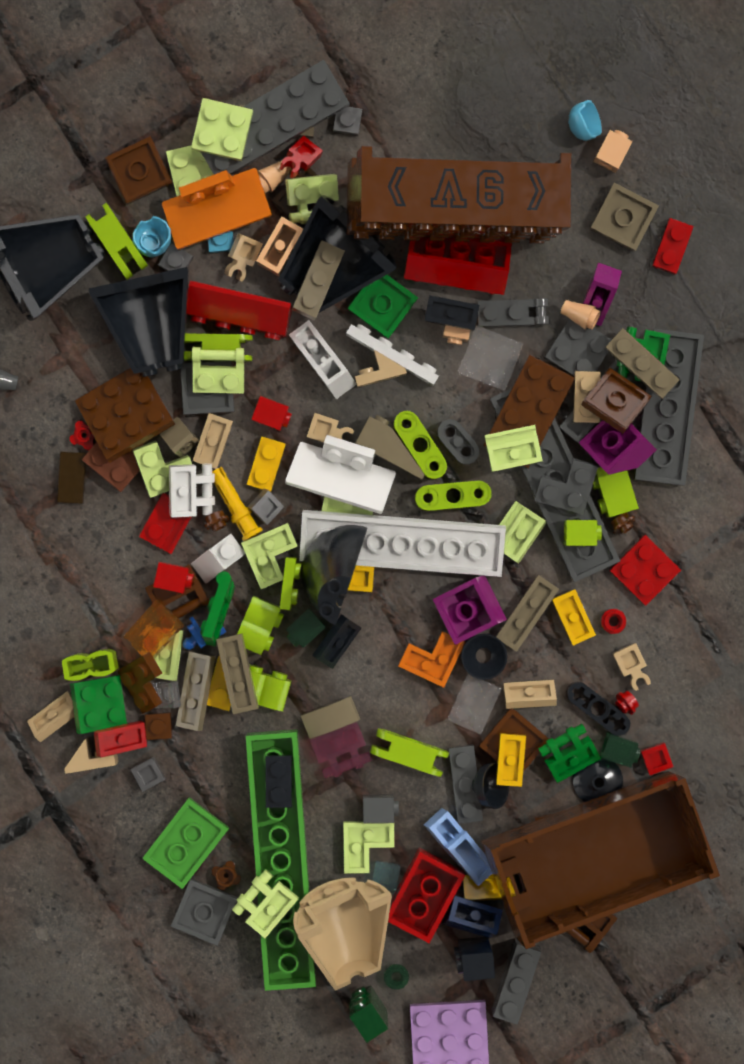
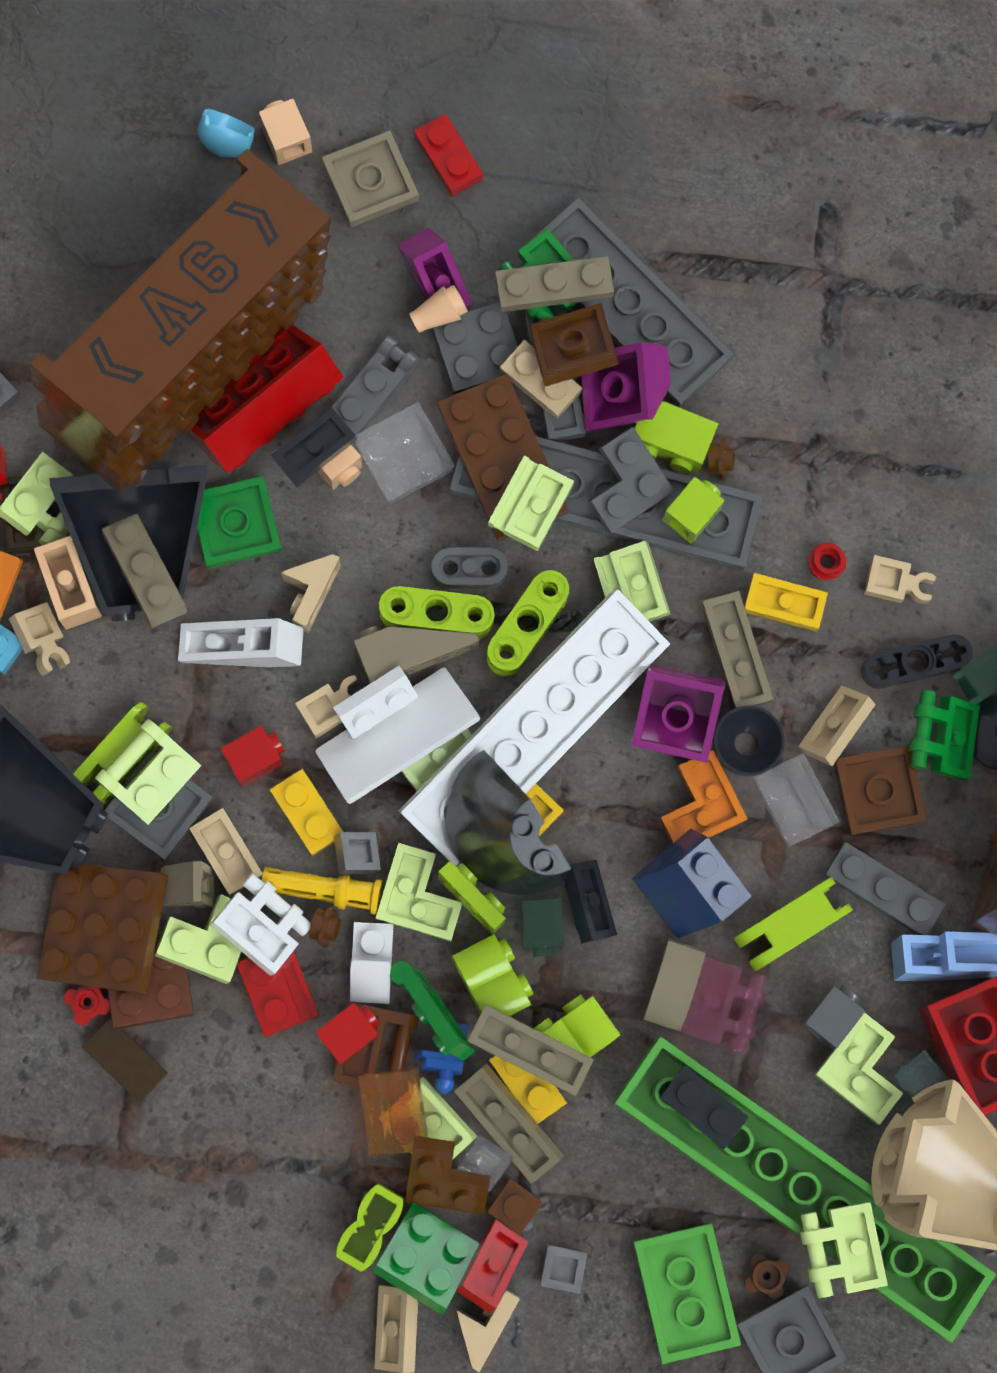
camera: 60 degrees left, 10 degrees down
red slope [187,281,292,341] -> none
white plate [346,324,439,386] -> none
black piece [472,763,509,809] -> none
yellow plate [496,733,526,787] -> none
red plate [609,535,681,606] -> none
red plate [616,690,639,715] -> none
none -> dark blue slope [631,828,752,938]

